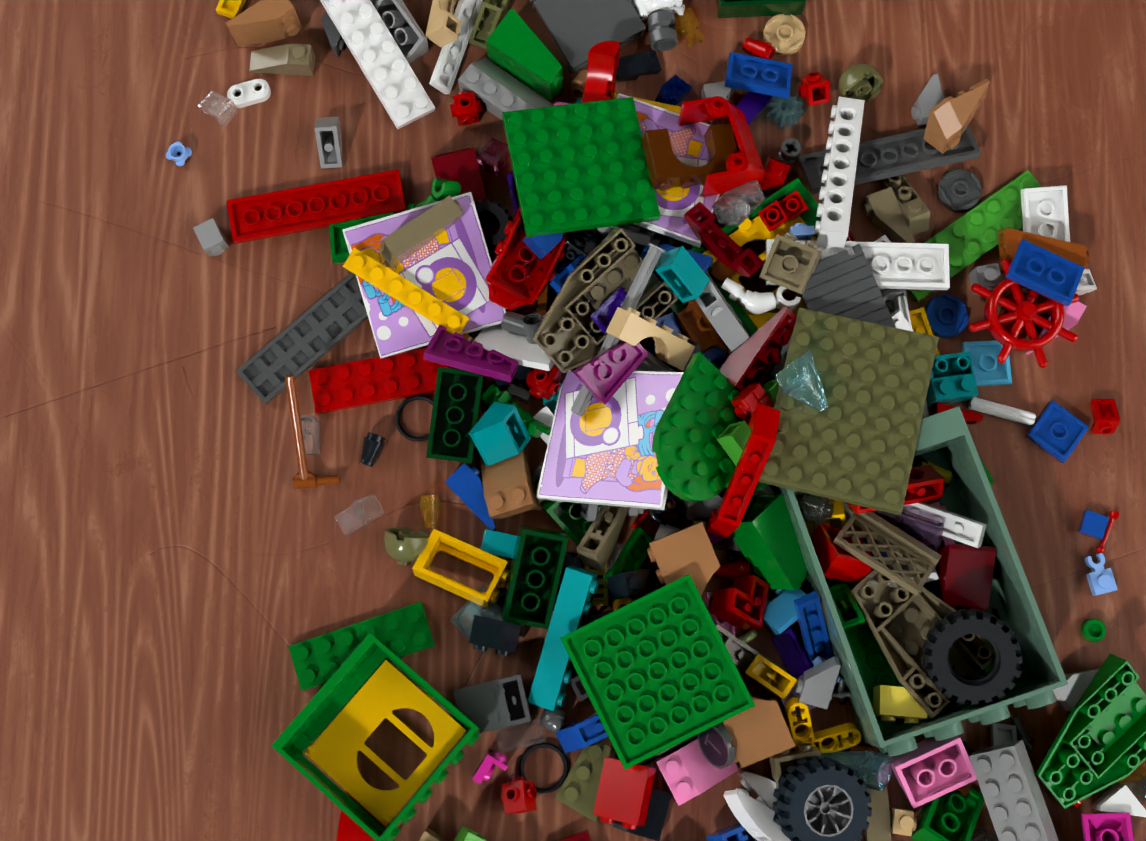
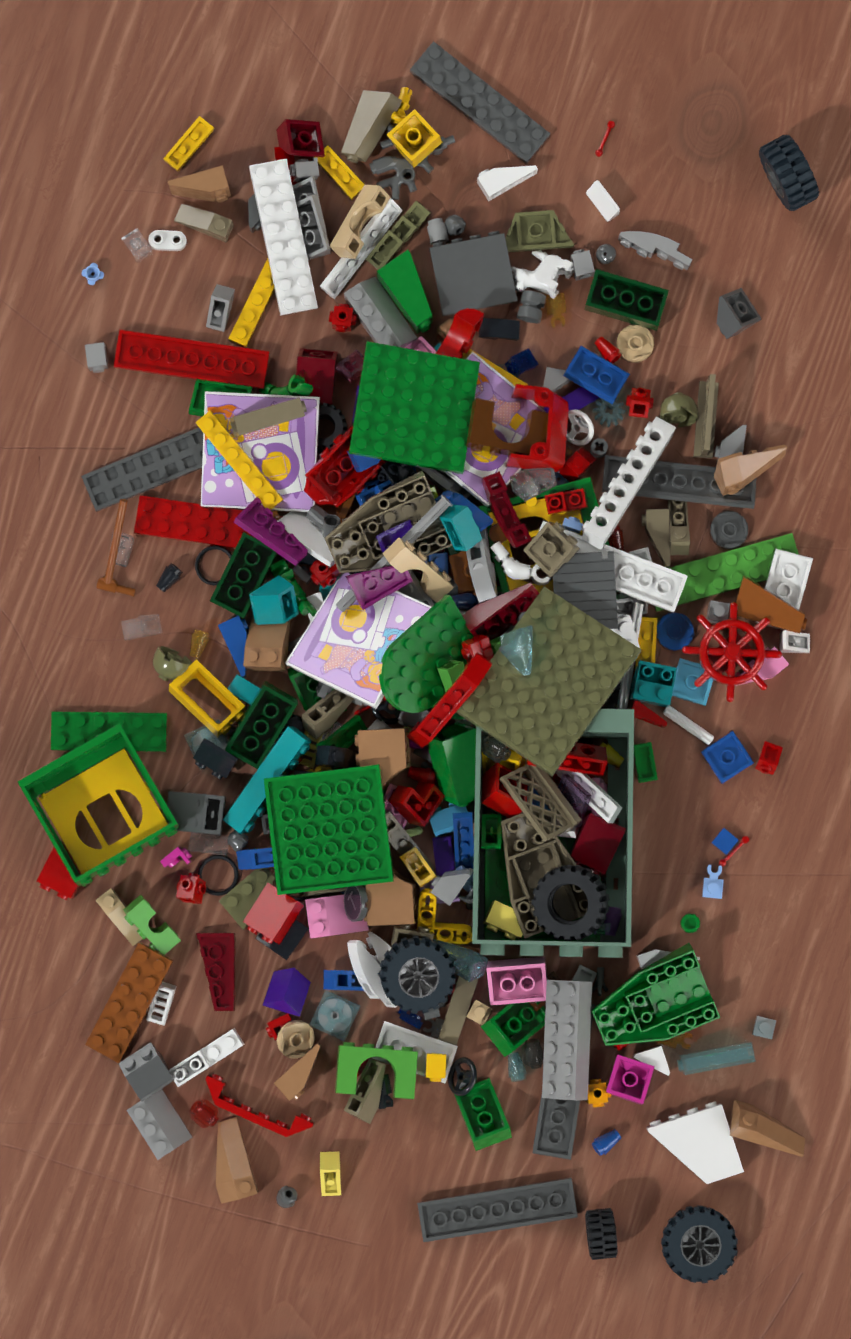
camera: 20 degrees right, 5 degrees up
blue tile [1005,239,1085,306] -> none
none -> yellow plate [228,258,275,348]
none -> white piece [566,410,594,446]
none -> dark tan fence [693,374,719,459]

